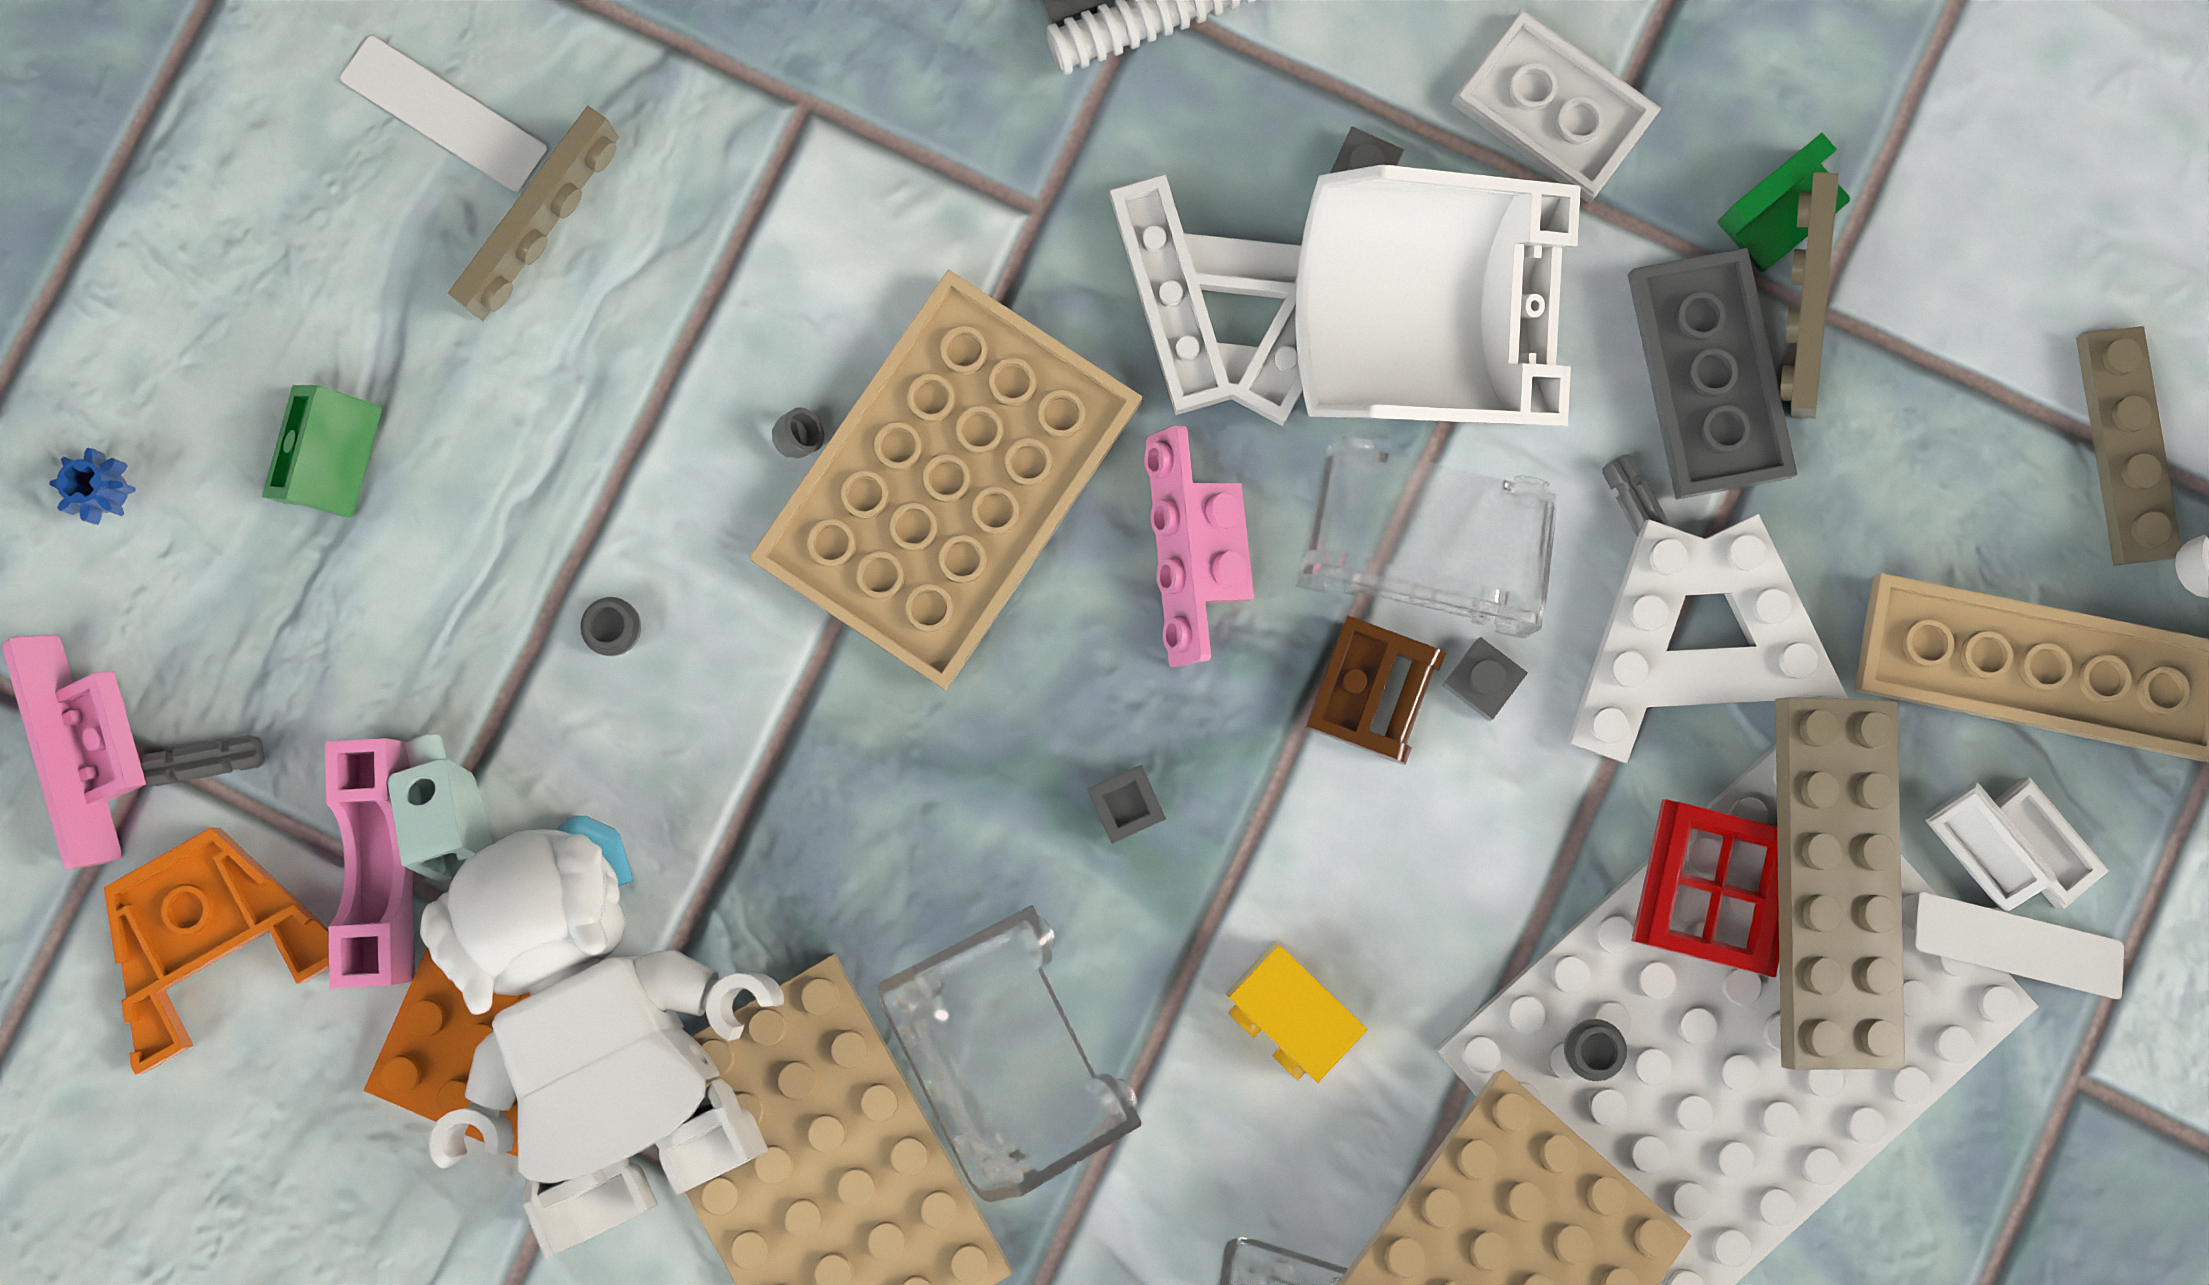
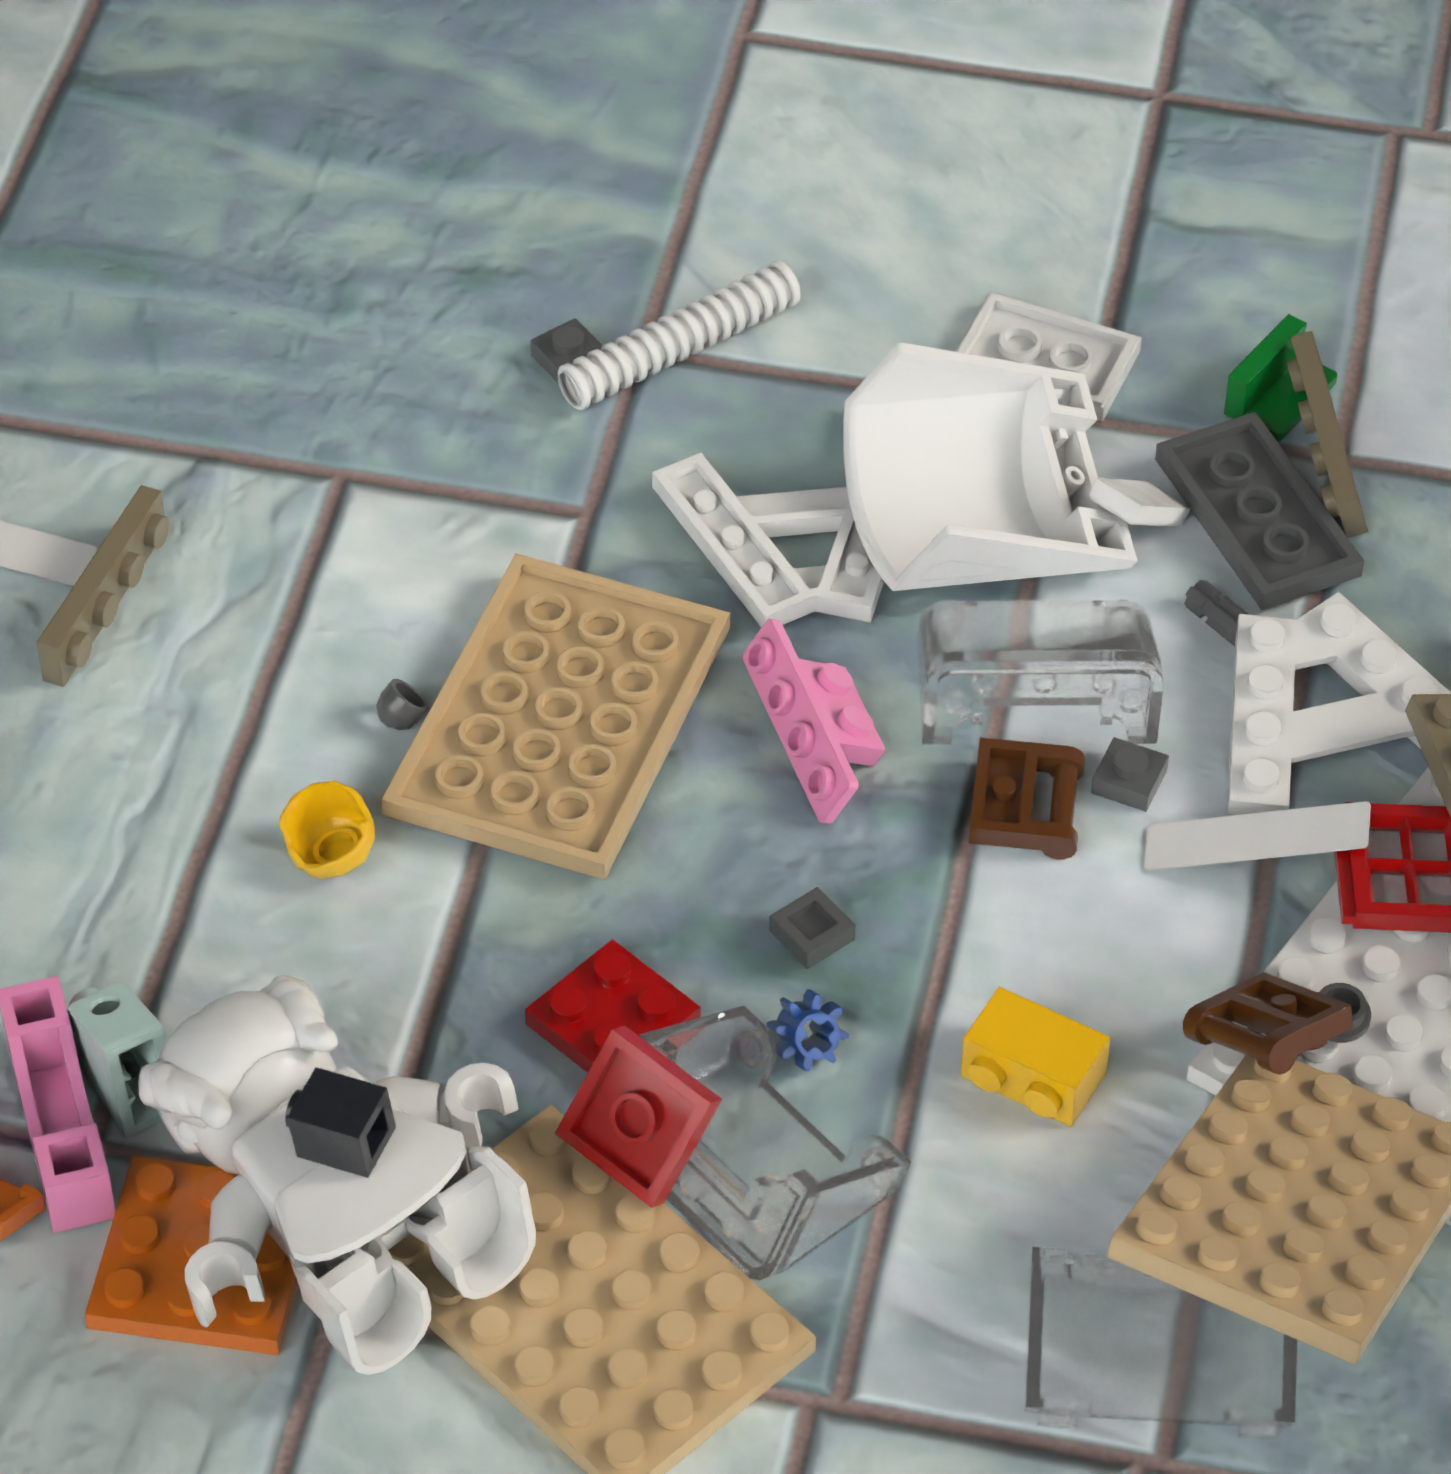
camera: 15 degrees left, 35 degrees down
dark grey plate [580,597,641,656] -> none
none -> yellow hair [279,780,375,879]
none -> black brick [285,1067,396,1178]
none -> red plate [525,939,701,1073]
none -> red plate [554,1026,722,1208]
none -> blue gear [767,989,849,1071]
none -> white tile [1088,478,1191,527]
none -> white sticker [1143,801,1371,871]
none -> reddish brown plate [1182,972,1353,1075]

